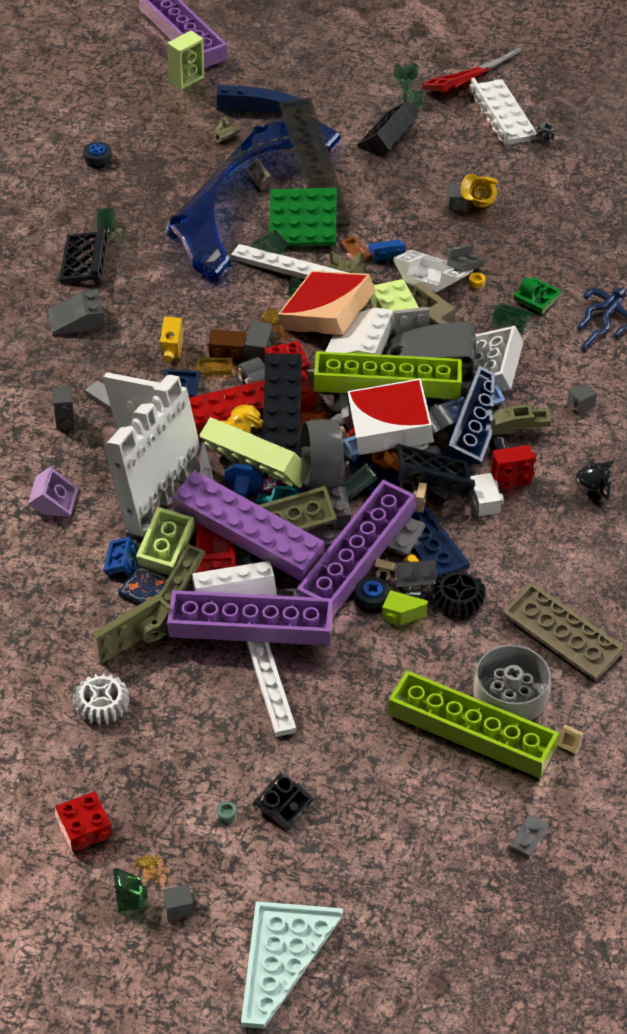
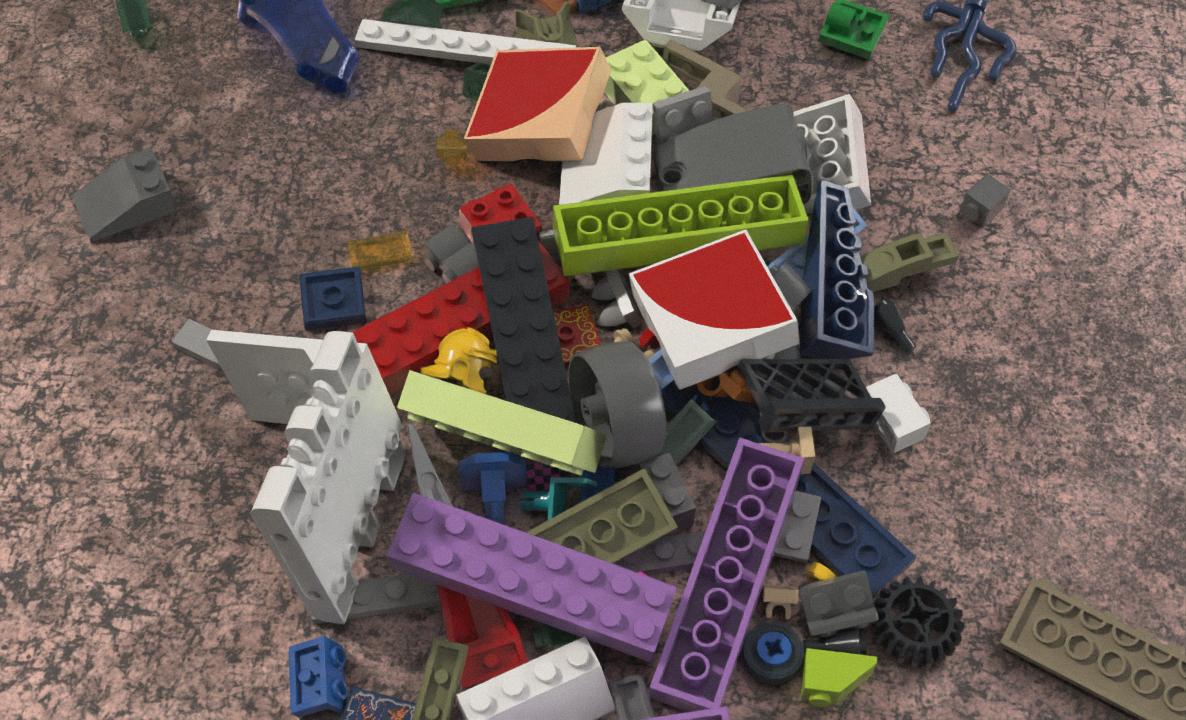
camera: 15 degrees left, 10 degrees up
lavender slope [28,467,79,517] -> none
dark grey brick [53,386,75,430] -> none
black fence [59,226,109,284] -> none
yellowish green brick [136,507,196,576] -> none
yellow torso [160,317,184,362] -> none
reddish brown brick [208,330,246,360] -> none
dark grey brick [245,321,275,360] -> none
yellow tile [468,273,486,289] -> none
red brick [490,445,536,489] -> none
clear green bracket [491,303,533,333] -> none
black helmet [576,459,614,500] -> none

